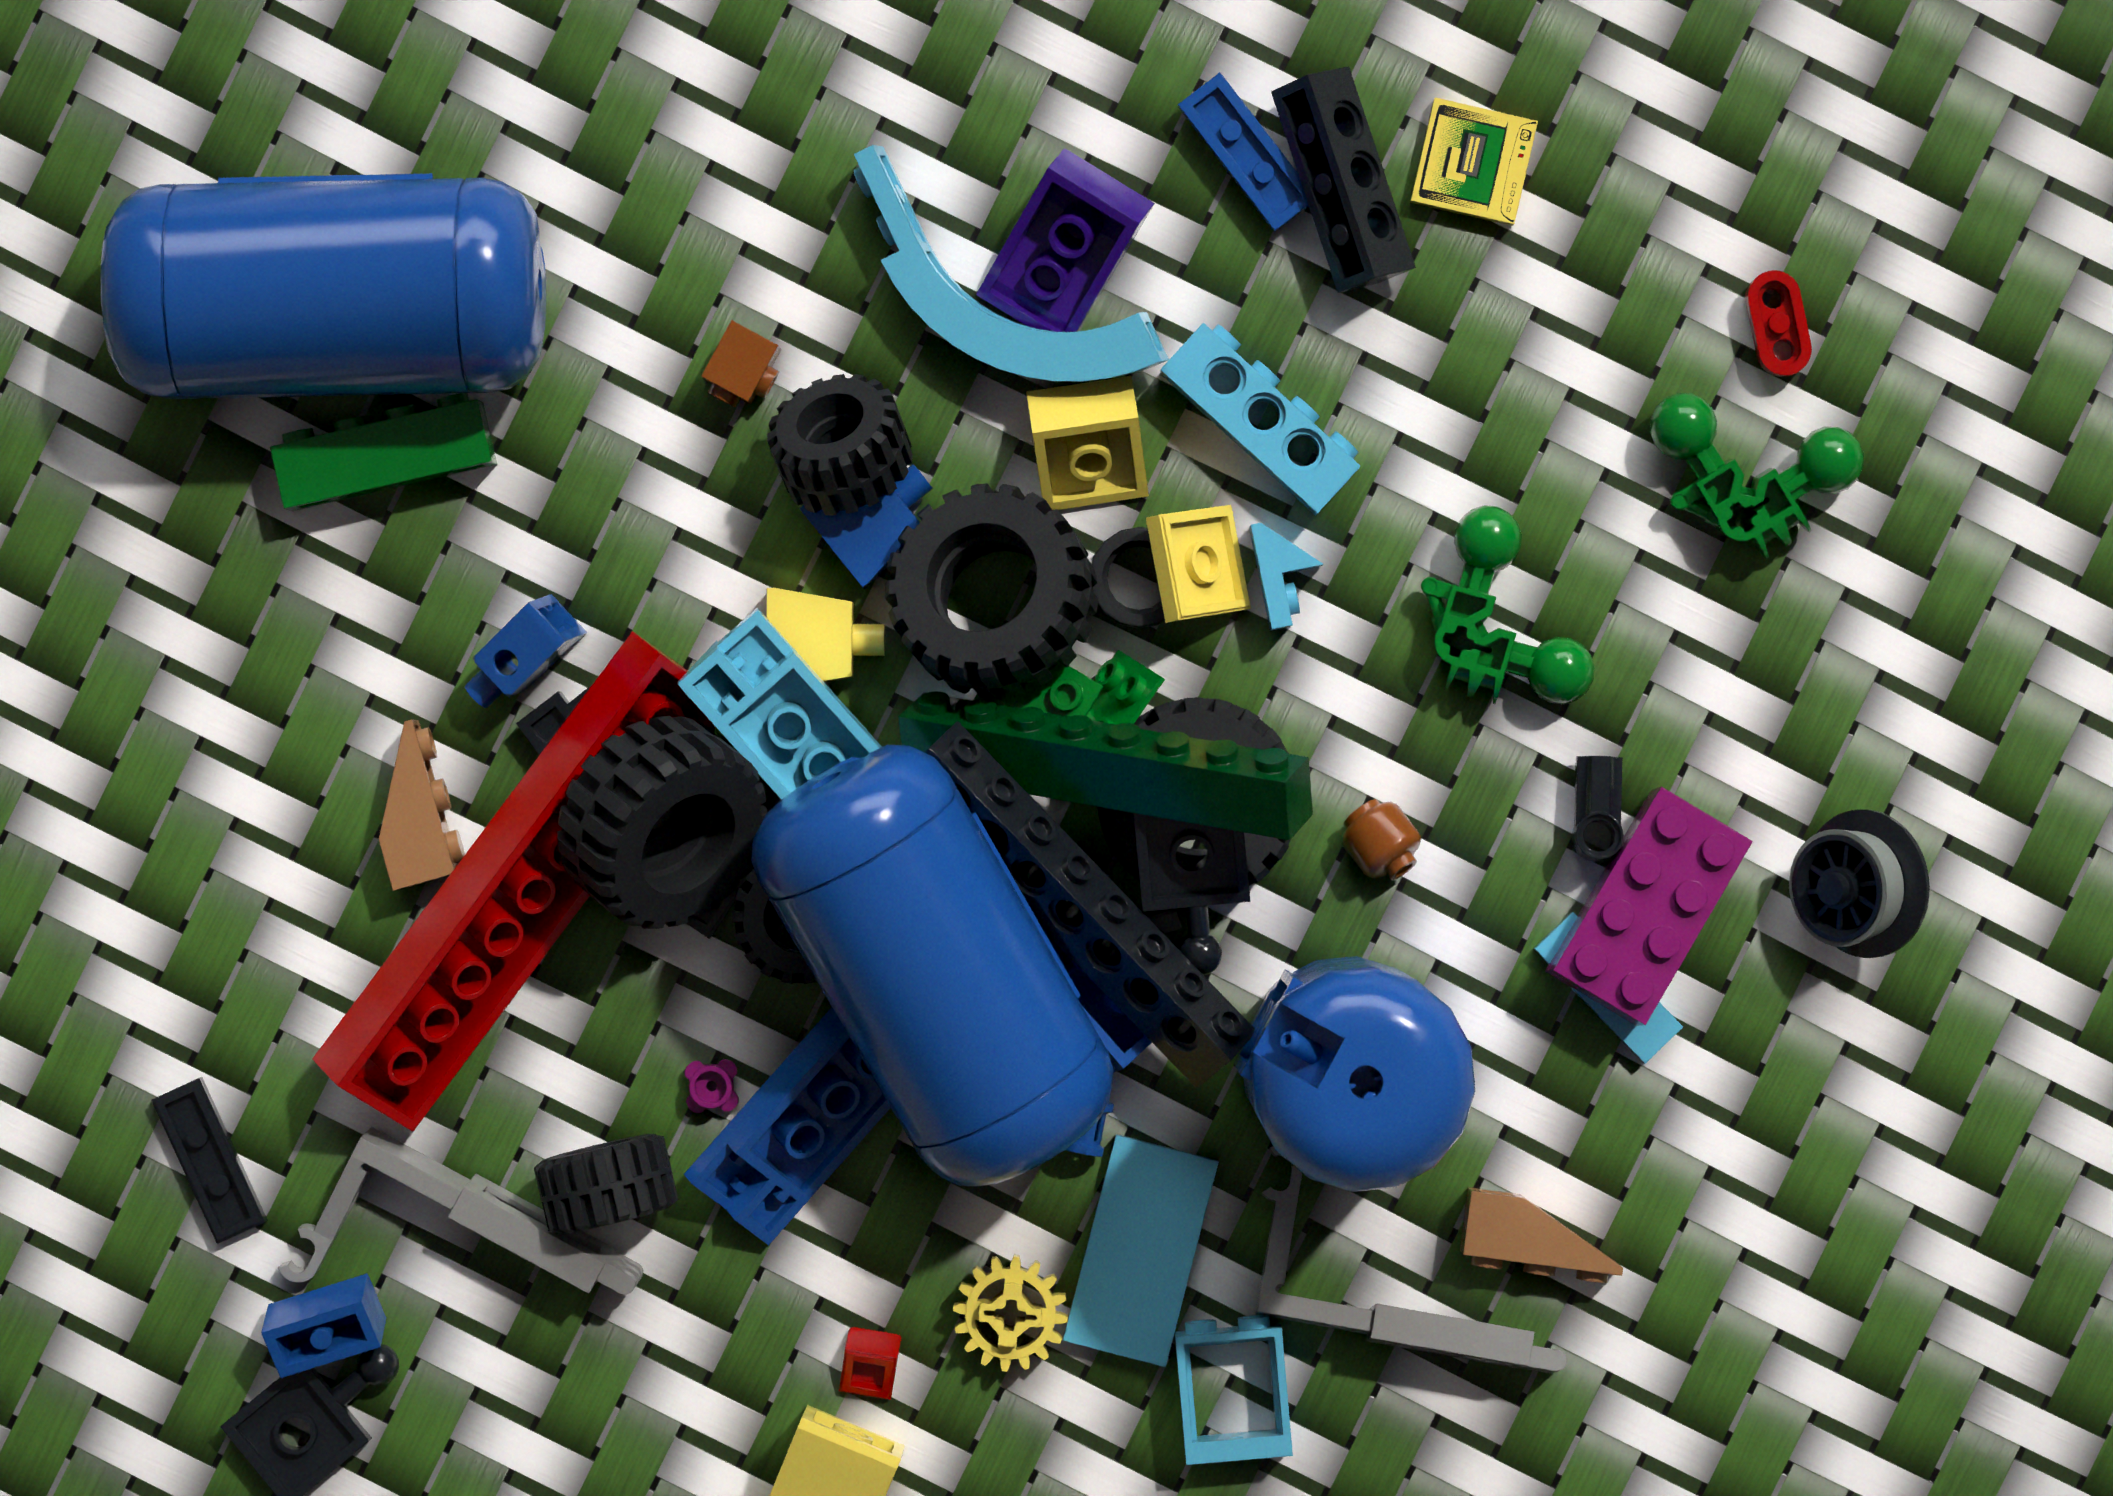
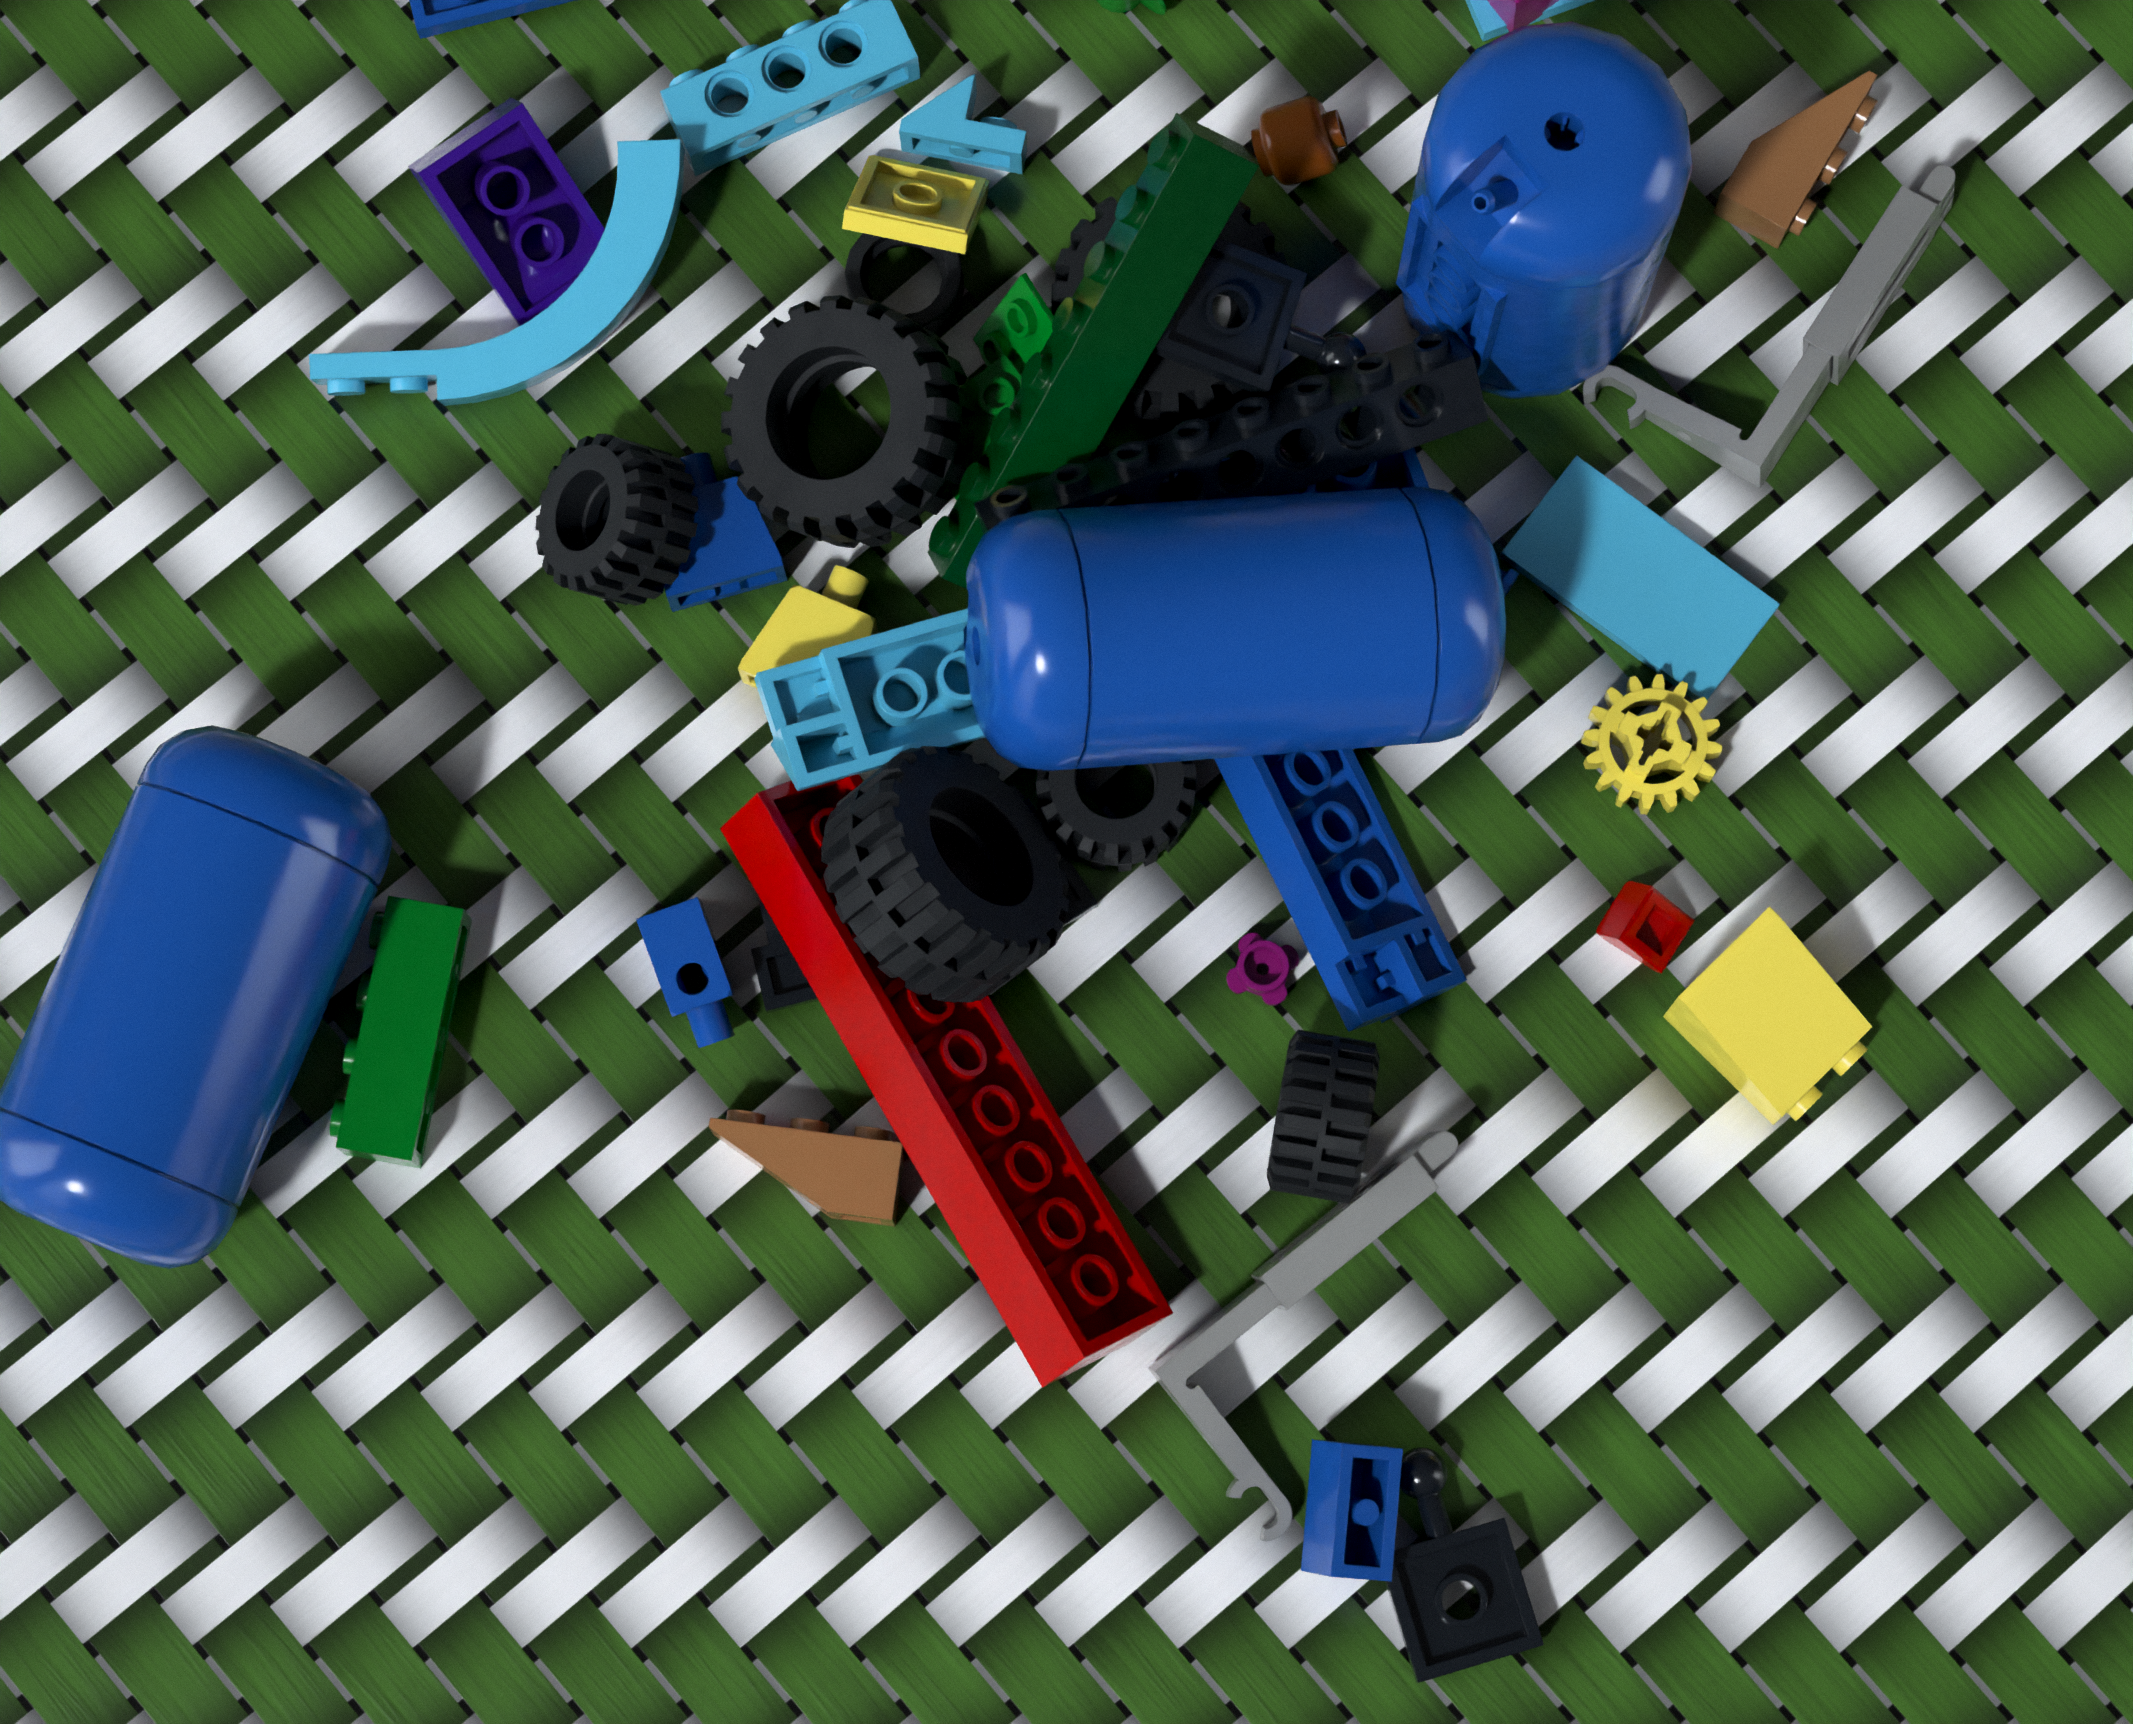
camera: 65 degrees left, 10 degrees down
black tile [151,1077,268,1244] -> none
dark orange brick [701,320,781,408] -> none
light yellow slope [1026,376,1149,510] -> none
medium azure window [1175,1315,1293,1465] -> none

